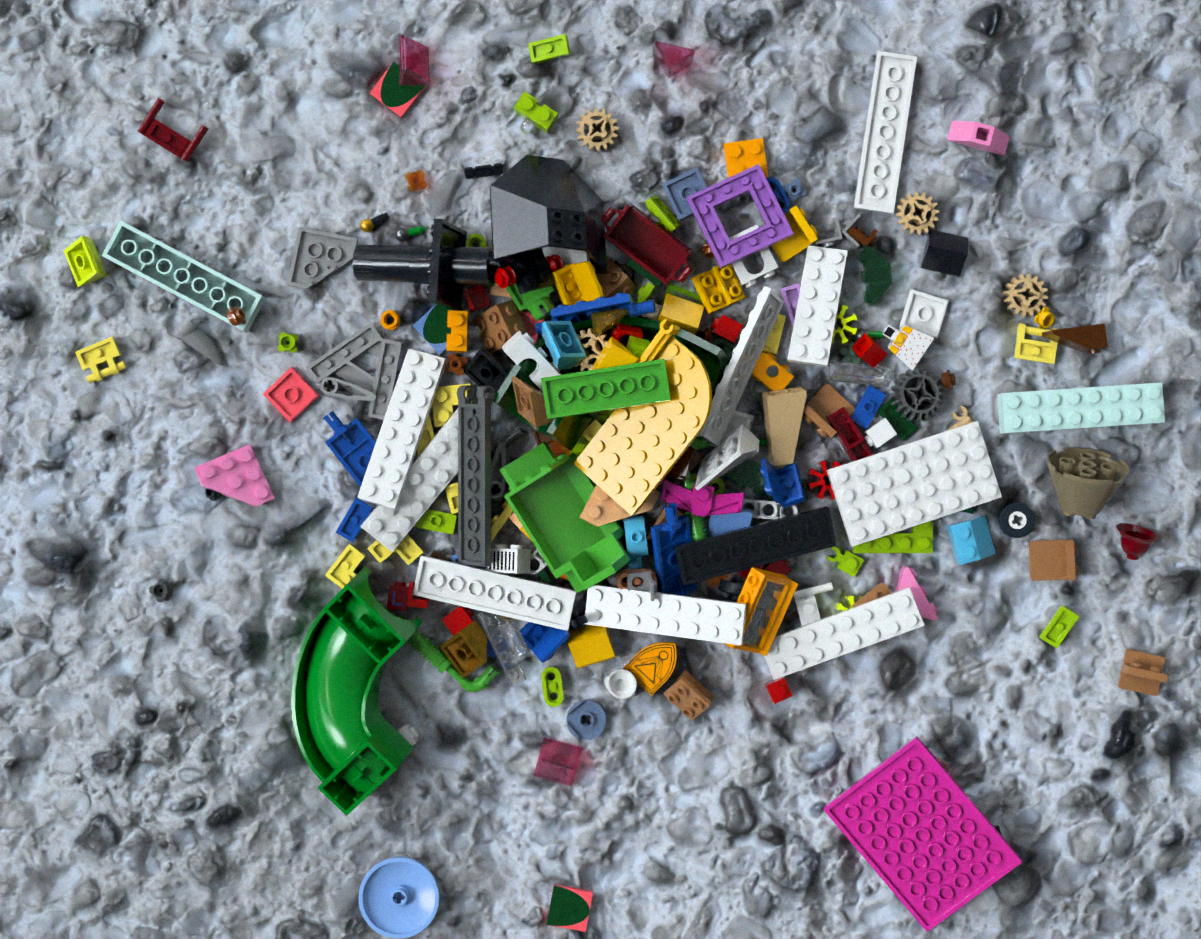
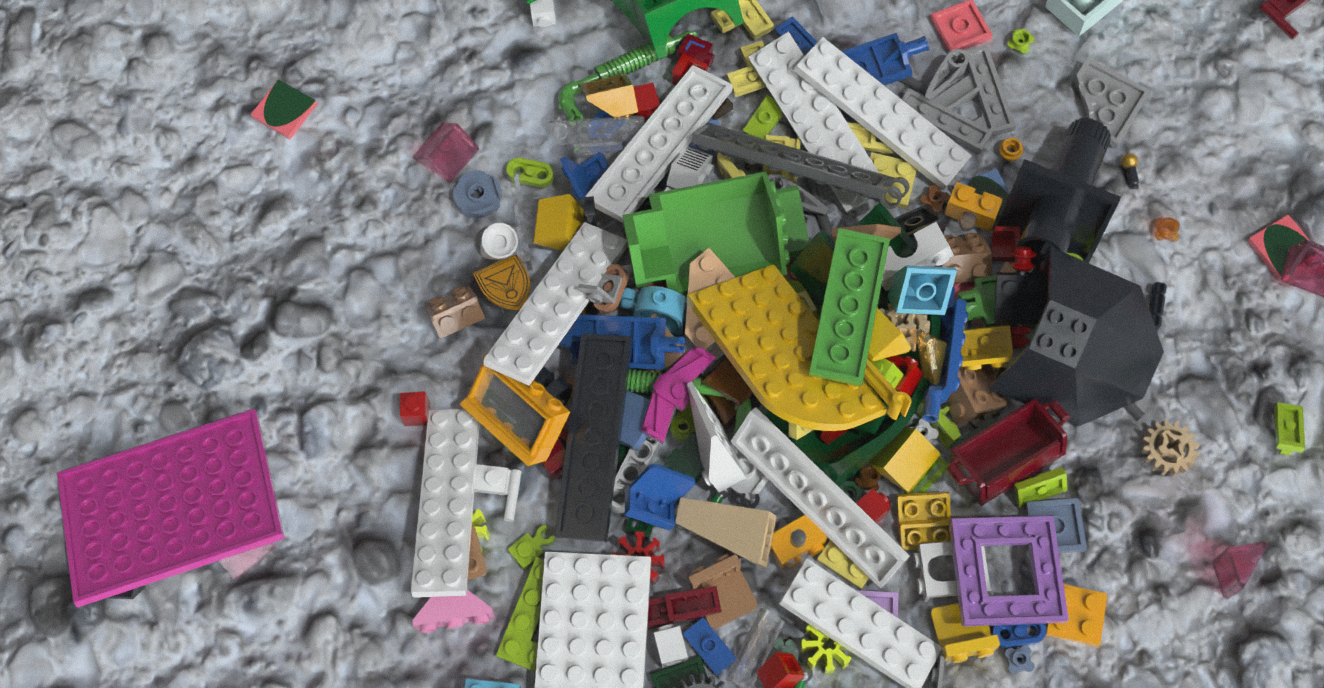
camera: 115 degrees right, 20 degrees down
lime piece [514,91,558,134] -> none

